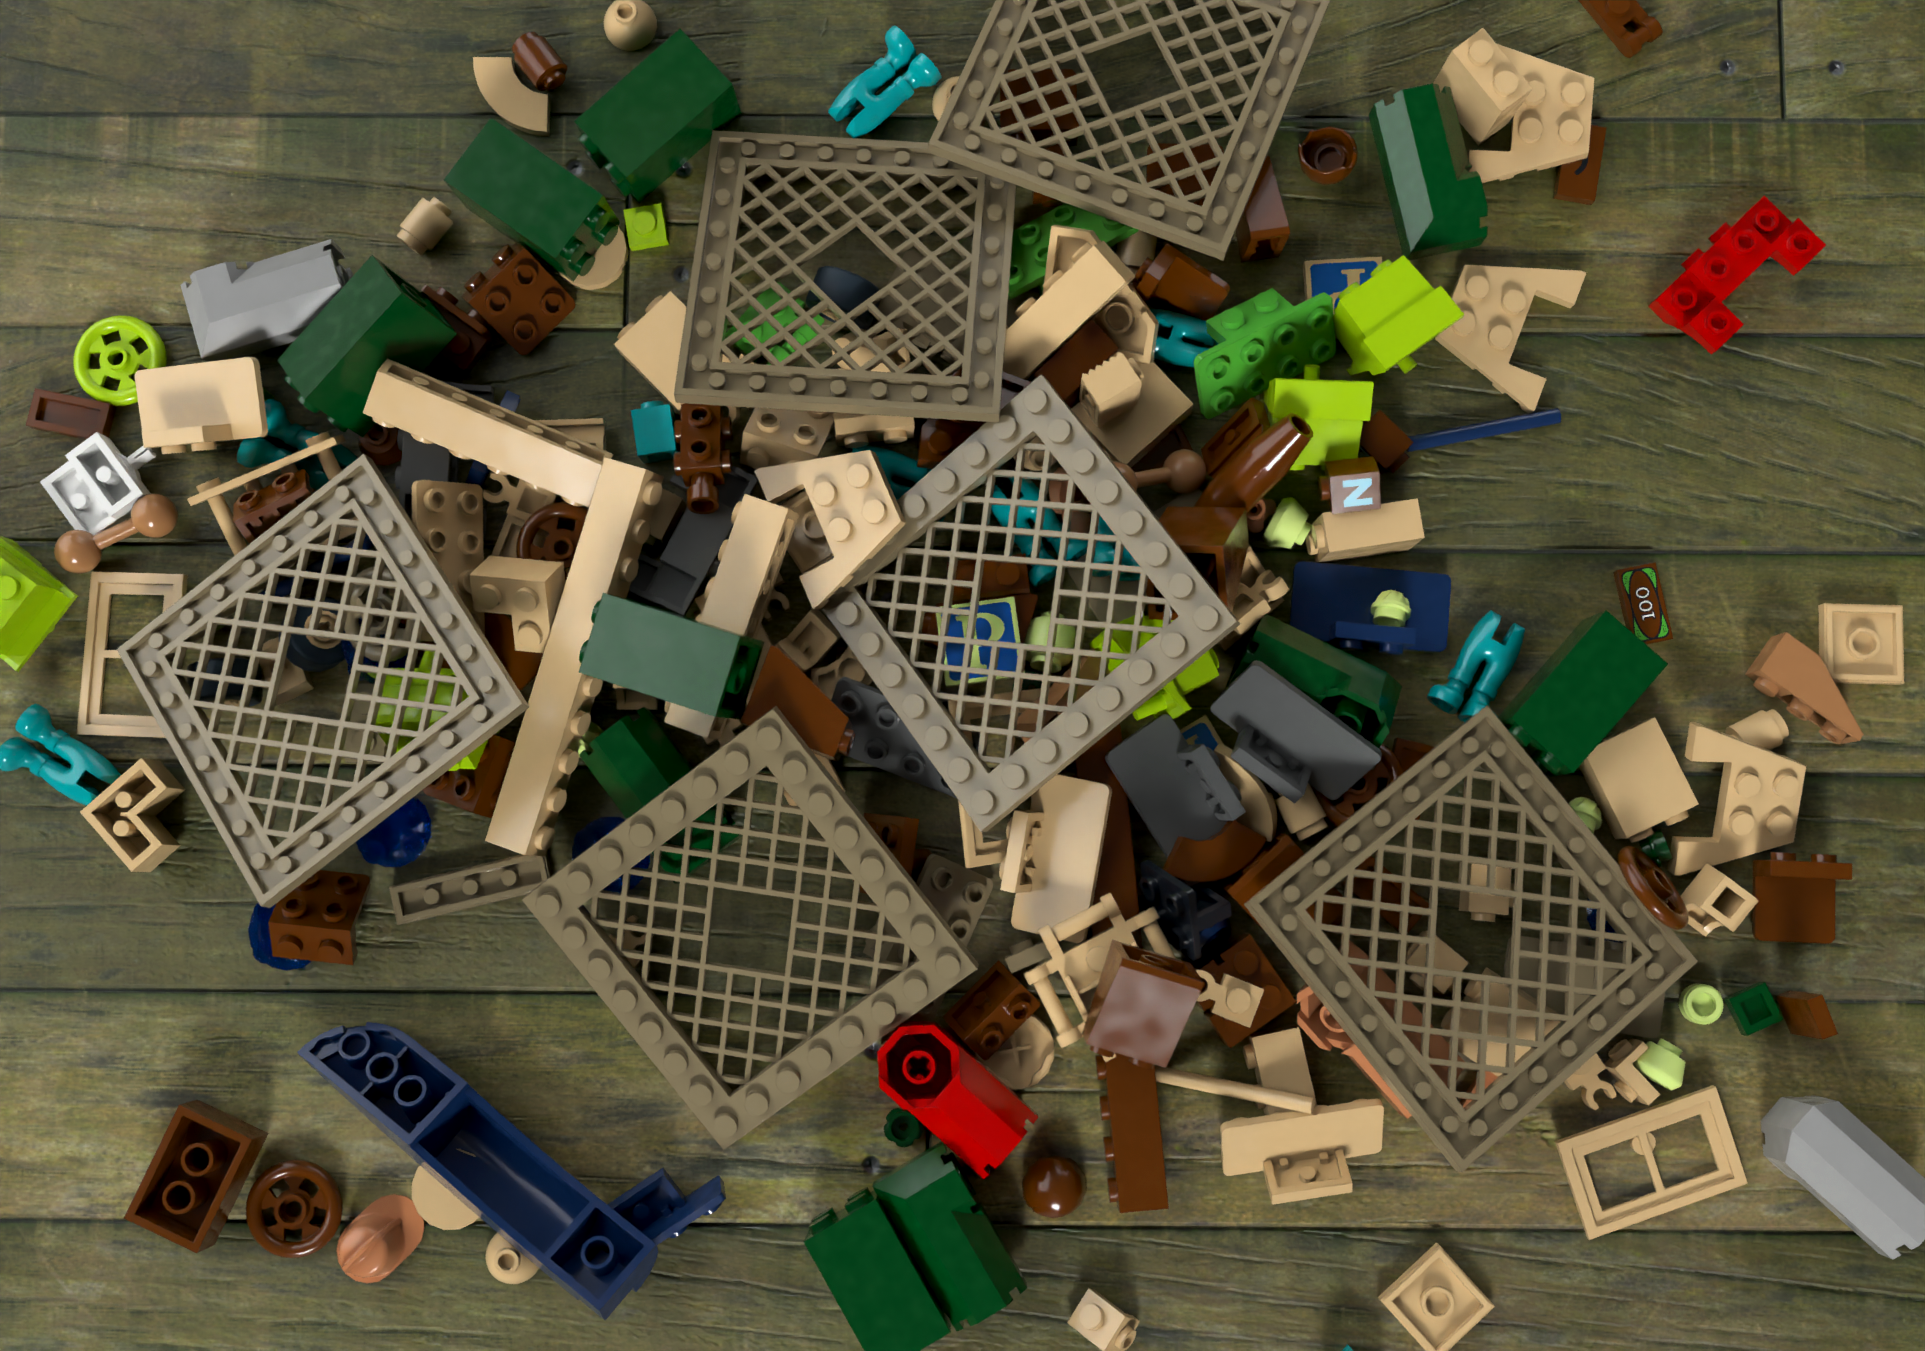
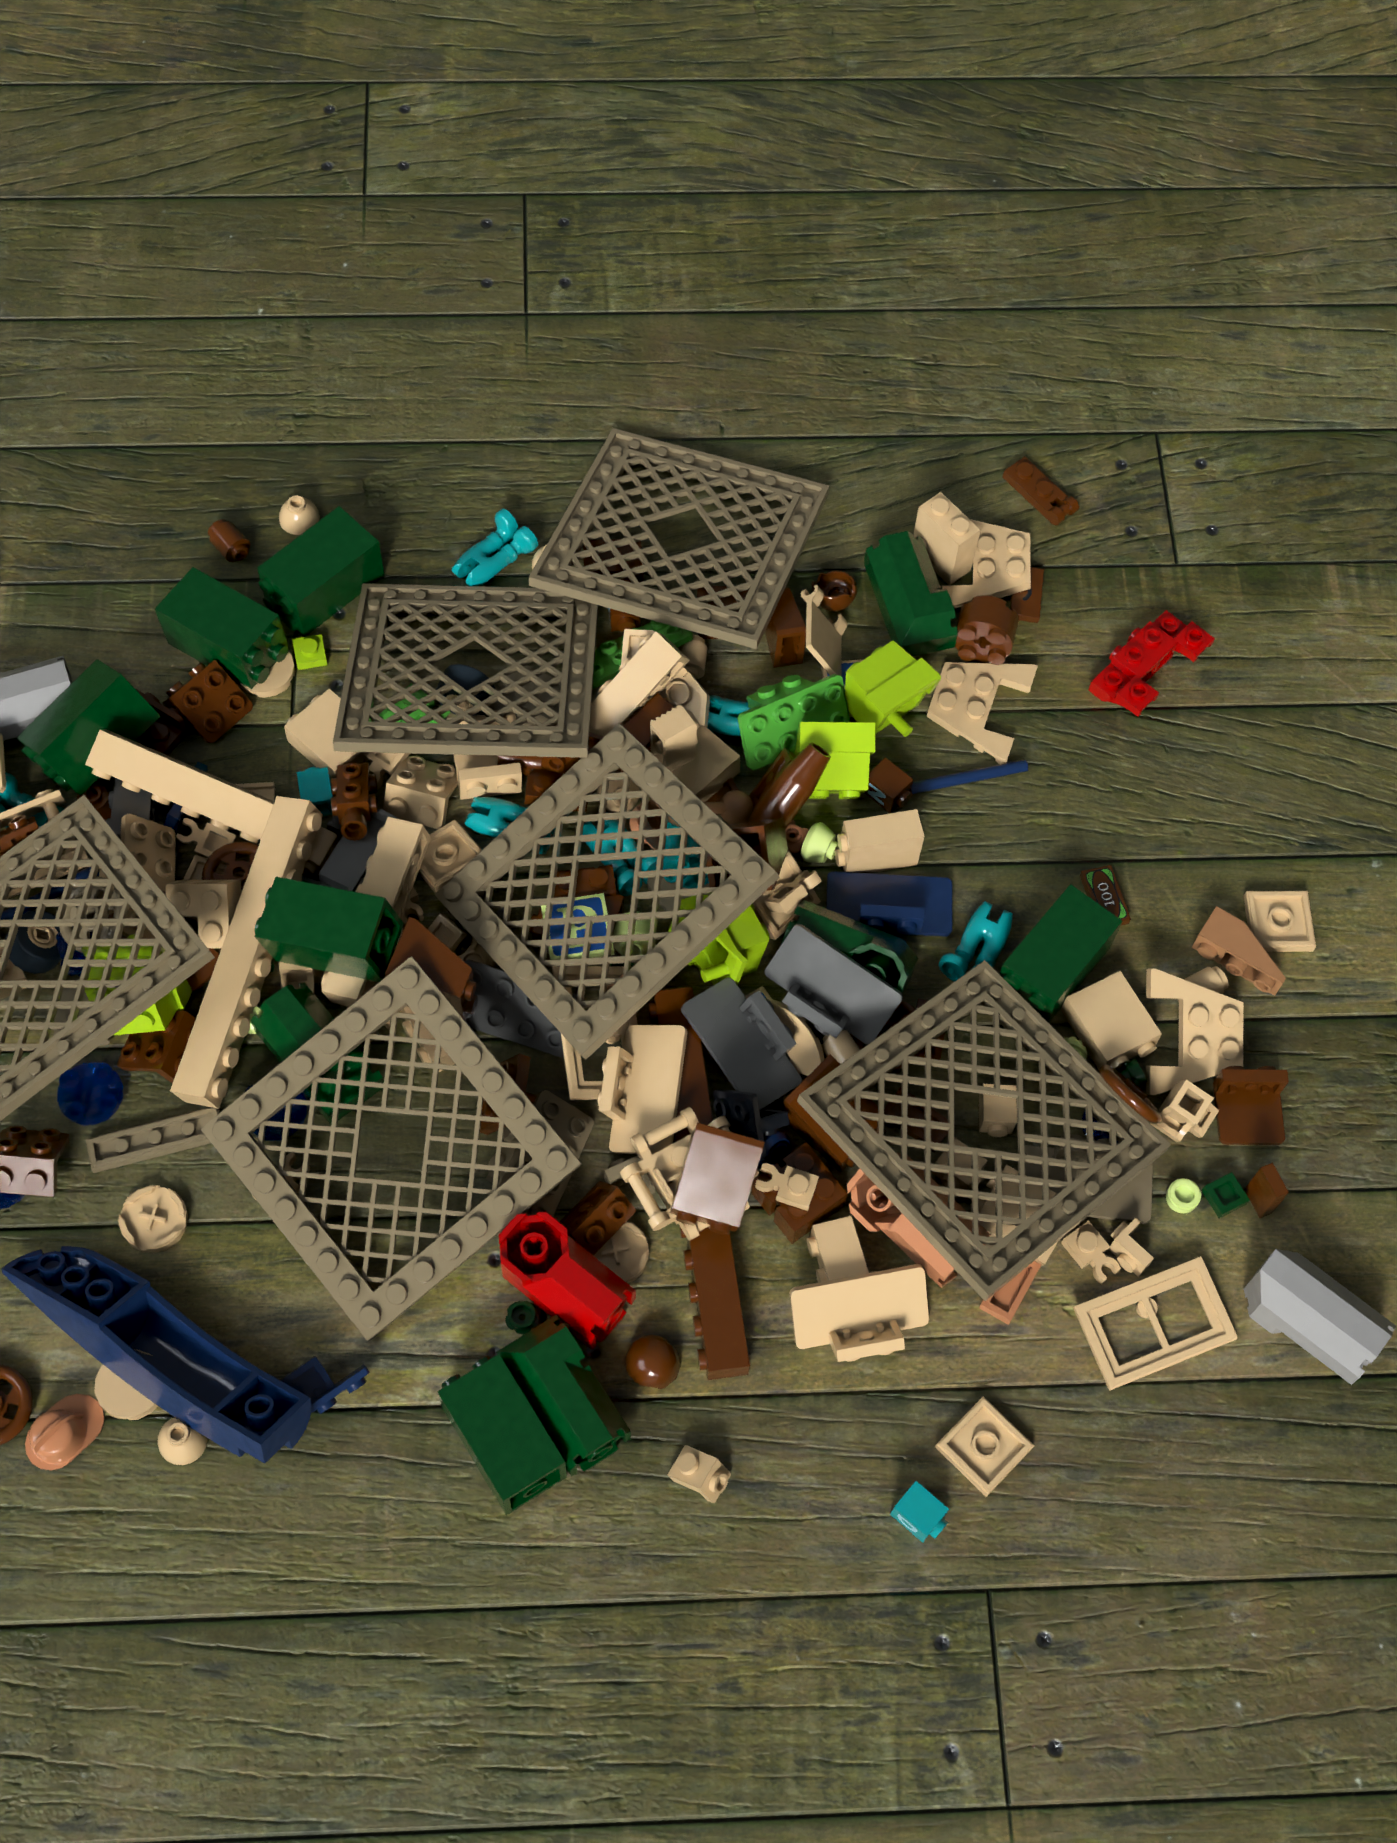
camera: 10 degrees left, 20 degrees down
tan brick [397,197,454,256] -> none
tan tile [473,57,551,136] -> none
tan wing [755,450,906,610] -> none
reddish brown bracket [1132,243,1230,321] -> none
tan bar [1155,1065,1315,1114] -> none
reddish brown tile [1163,820,1267,882] -> none
brick [1319,456,1381,514] -> none
yellowish green plate [1371,590,1411,627] -> none
yellowish green cone [1632,1038,1686,1091] -> none
none -> tan tile [118,1185,188,1253]
none -> tan flag [801,584,848,676]
none -> reddish brown brick [955,595,1019,665]

